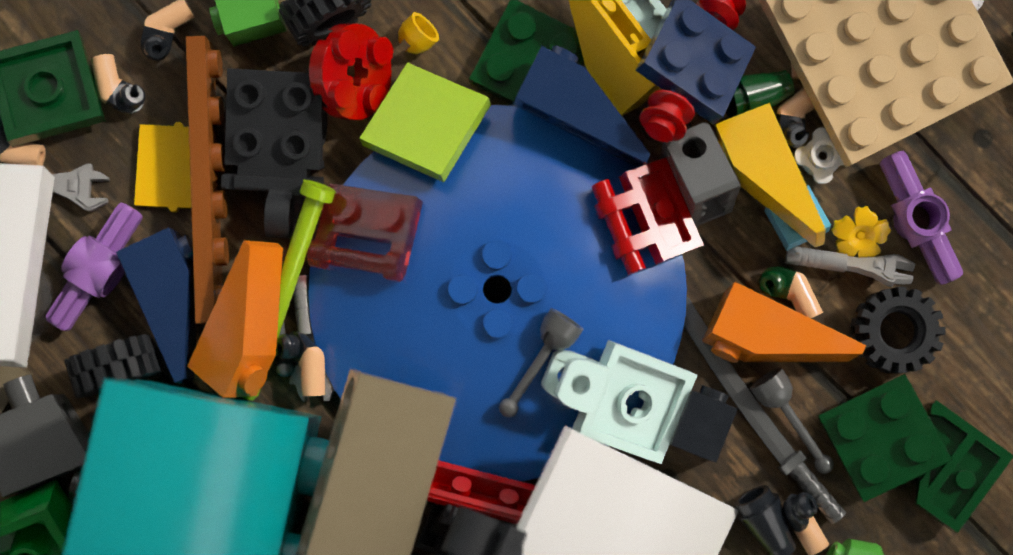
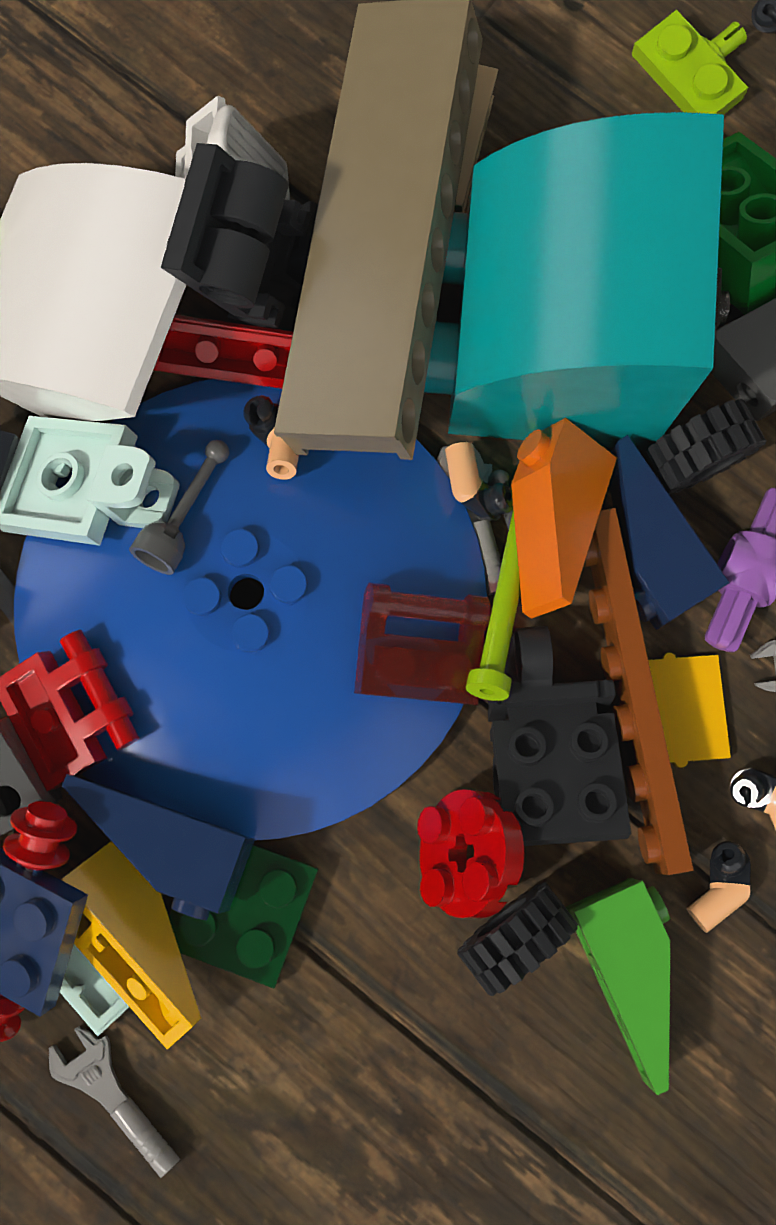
camera: 170 degrees right, 5 degrees down
lime tile [359,63,491,183] -> none
yellow hinge [398,12,439,54] -> none
none -> arm [243,395,299,480]

